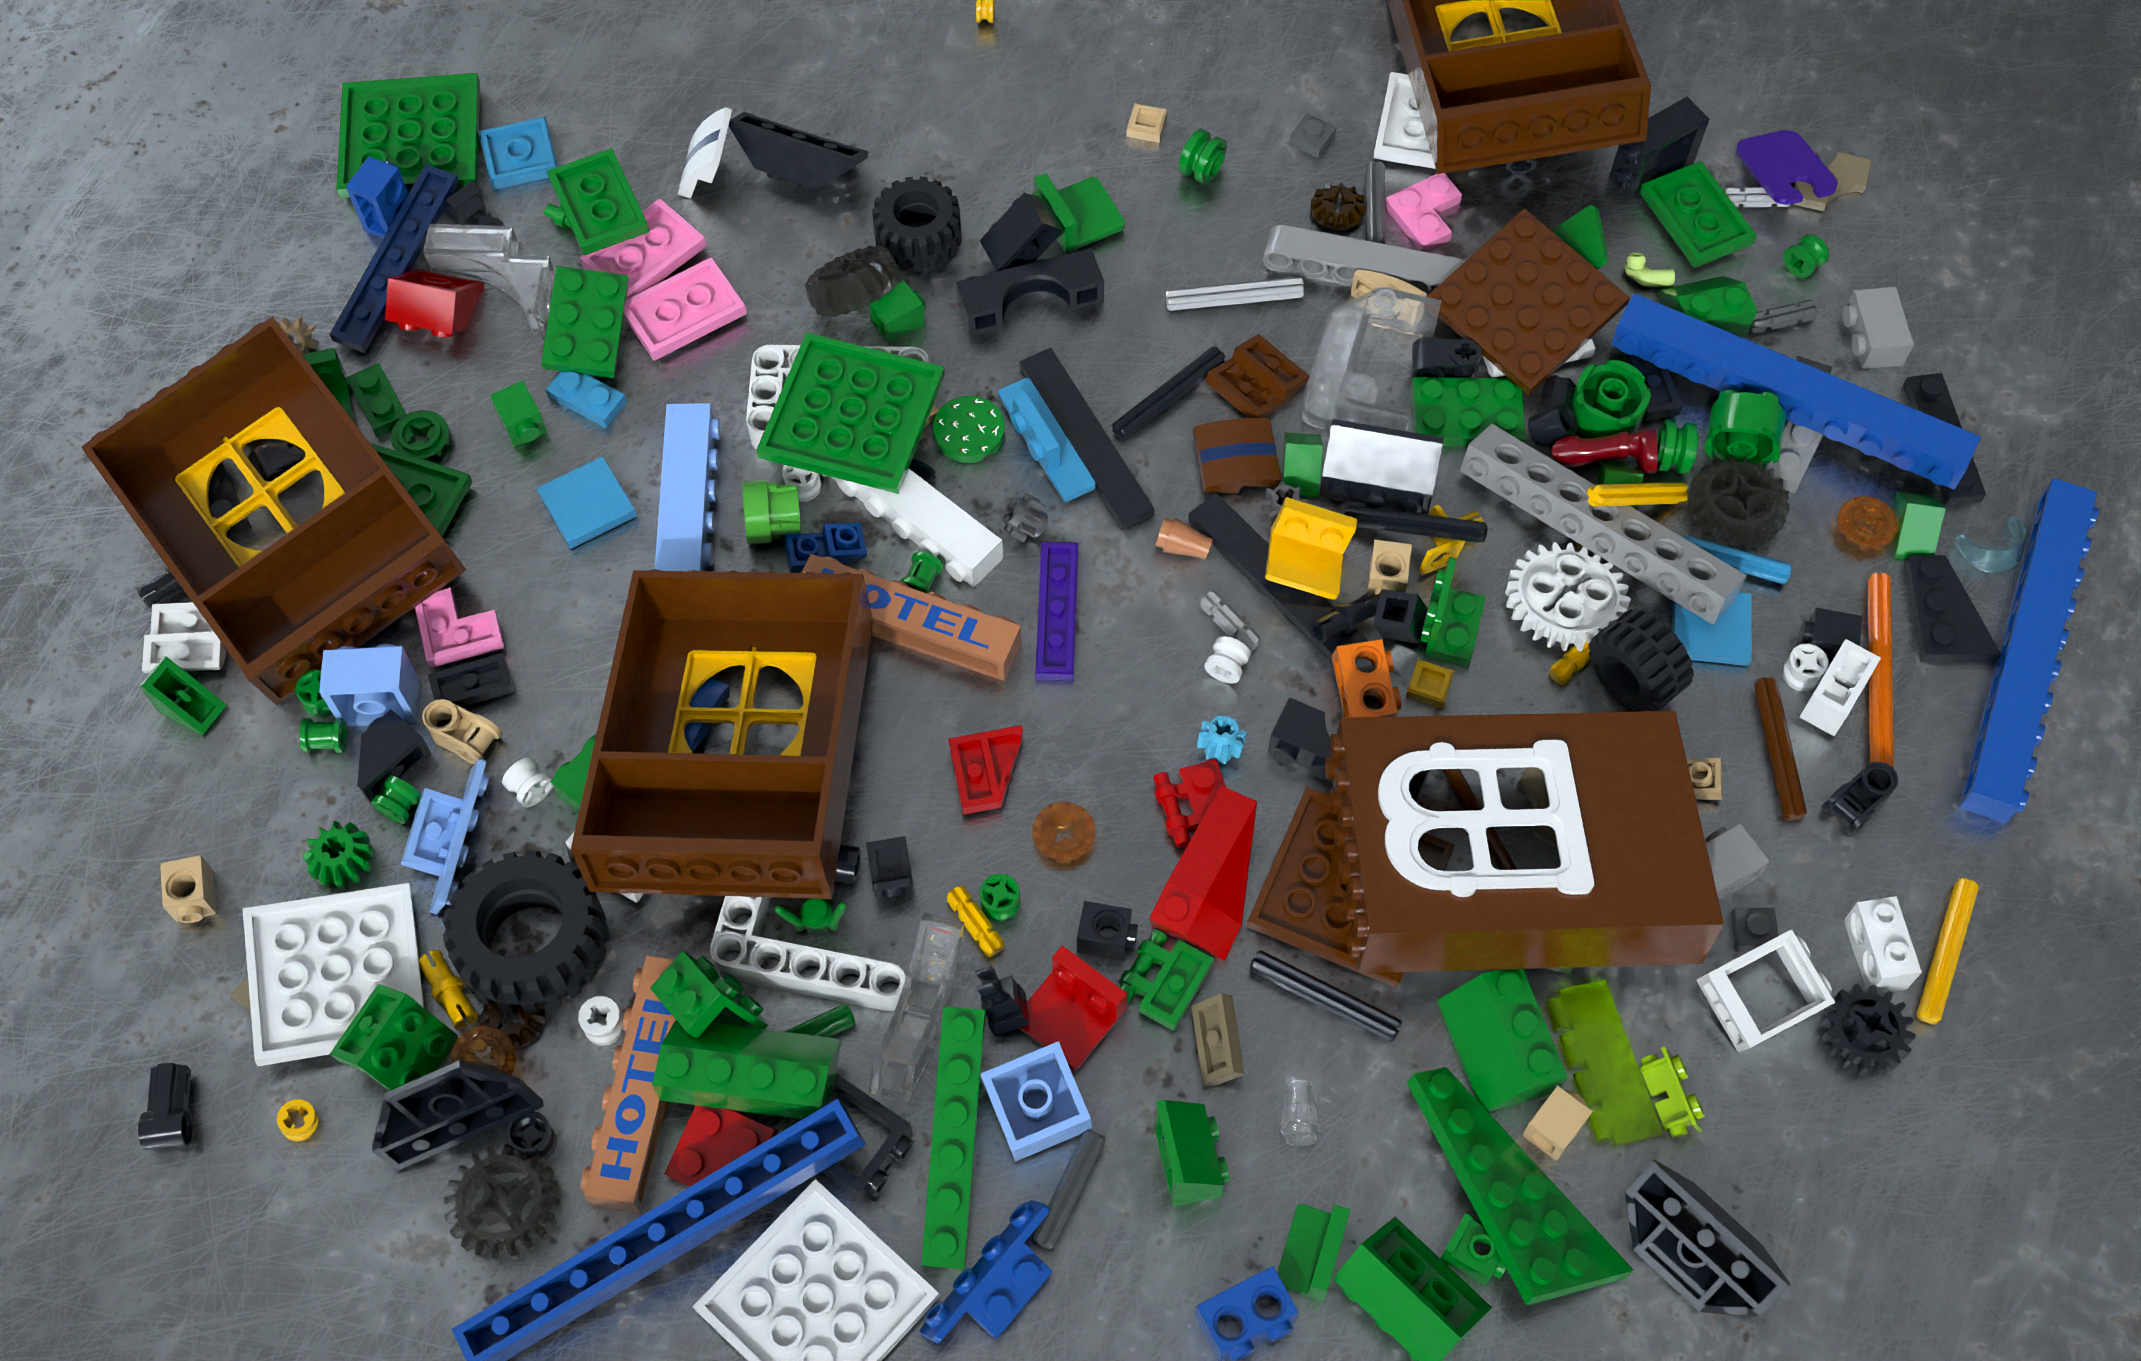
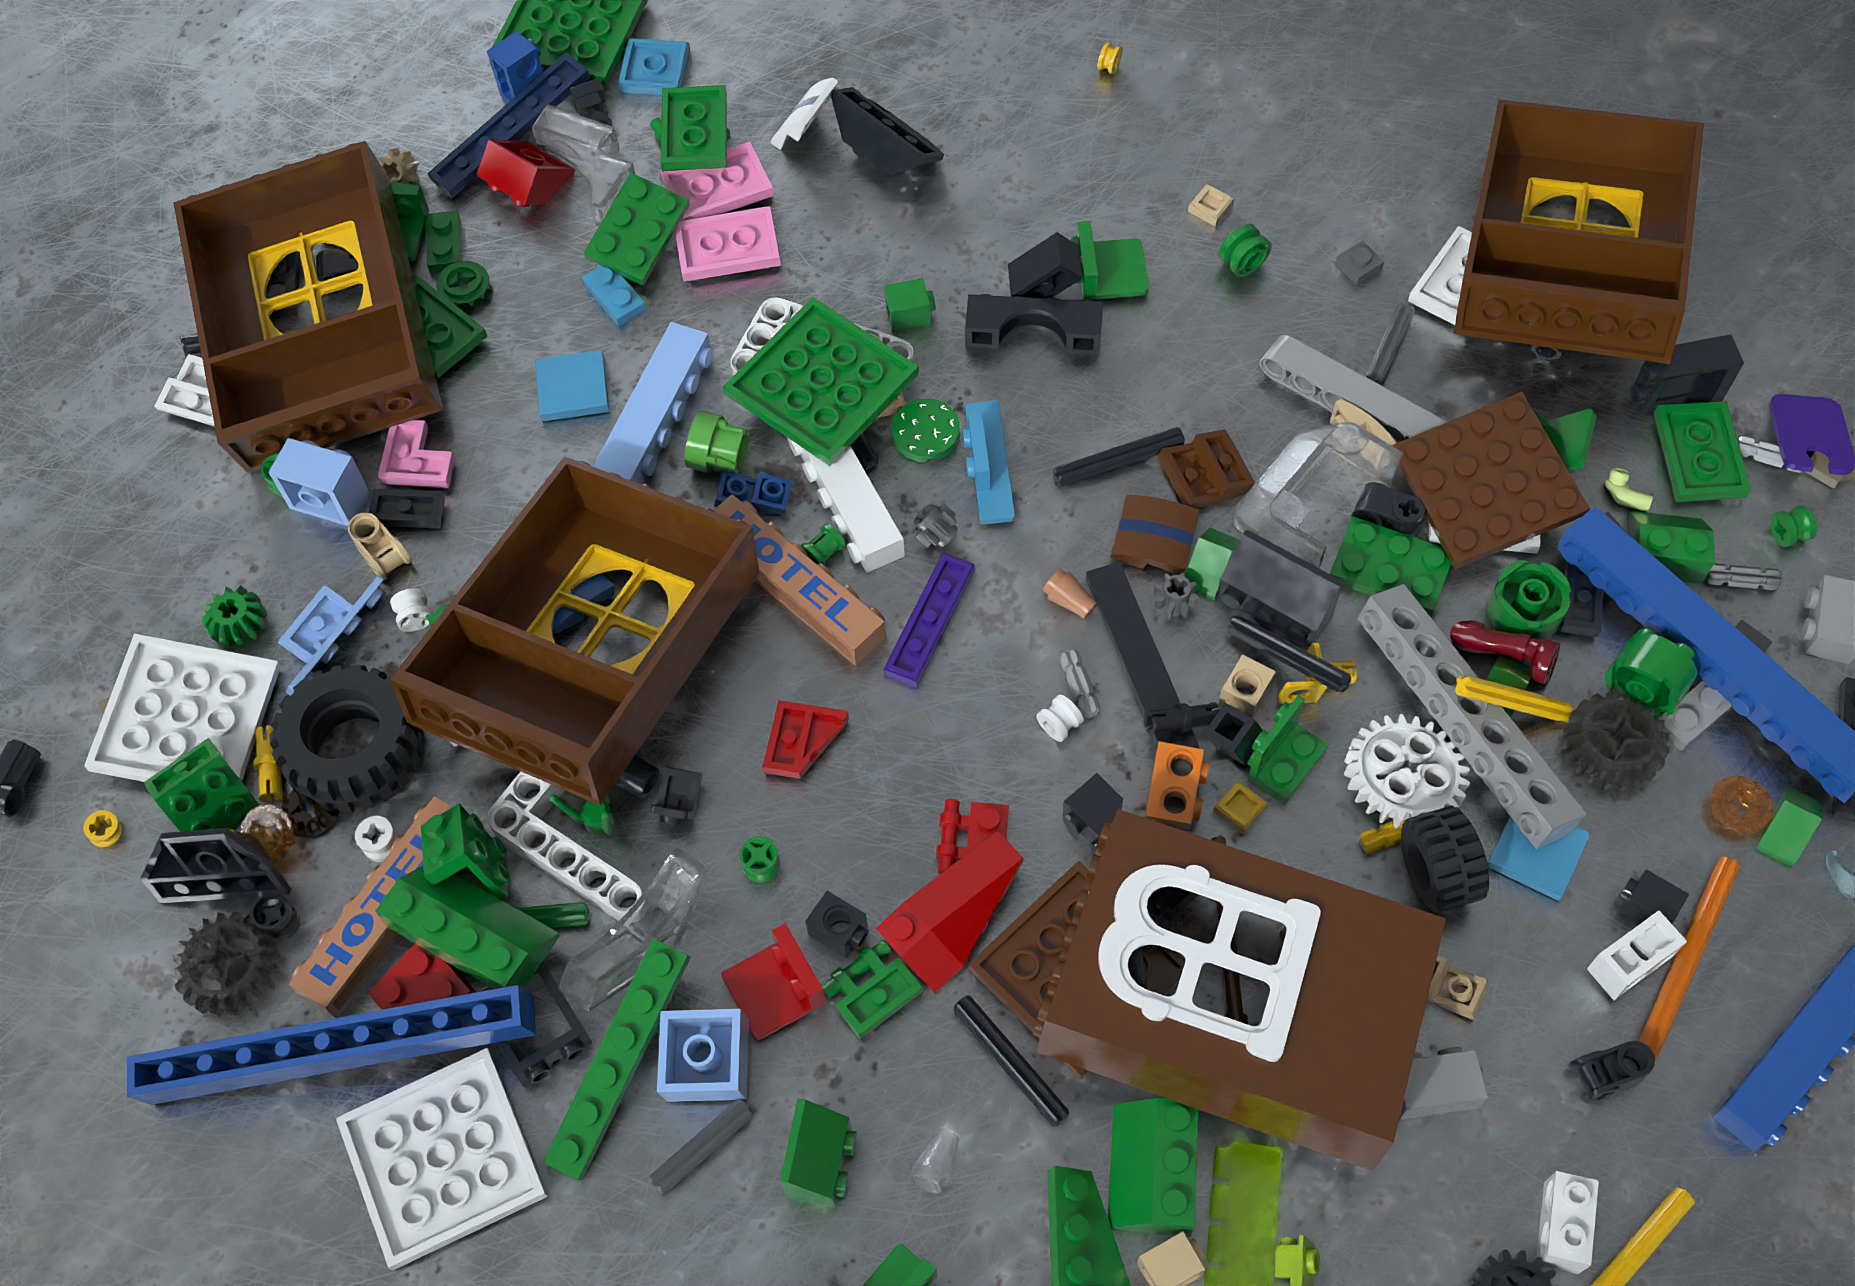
camera: 25 degrees right, 0 degrees up
green slope [139,656,227,735] -> none
tan brick [160,855,217,923] -> none
green bush [299,718,348,753] -> none
black slope [357,709,432,804] -> none
green wheel [371,776,421,824] -> none
green brick [489,380,547,447] -> none
white wheel [782,465,821,502] -> none
clear smoke gear [805,246,900,317] -> none
black tyre [872,176,962,272] -> none
blue bracket [919,1200,1053,1343] -> none
yellow axle [947,885,1004,957] -> none
black piece [975,965,1029,1036] -> none
black tile [1019,347,1155,530] -> none
clear orange gear [1032,802,1095,863] -> none
axle [1165,277,1304,311] -> none
dark tan plate [1191,993,1245,1087] -> none
medium azure gear [1196,715,1247,764] -> none
yellow bracket [1265,497,1357,600] -> none
dark brown gear [1310,181,1366,230] -> none
bright pink plate [1385,173,1462,252] -> none
black piece [1528,375,1577,447] -> none
green wheel [1657,420,1699,474] -> none
dark azure axle [1683,535,1792,584] -> none
white window [1696,929,1835,1053] -> none
dark grey plate [1731,907,1779,951] -> none
reddish brown axle [1754,677,1807,821] -> none
white wheel [1782,644,1829,692] -> none
black wing [1904,555,2002,662] -> none

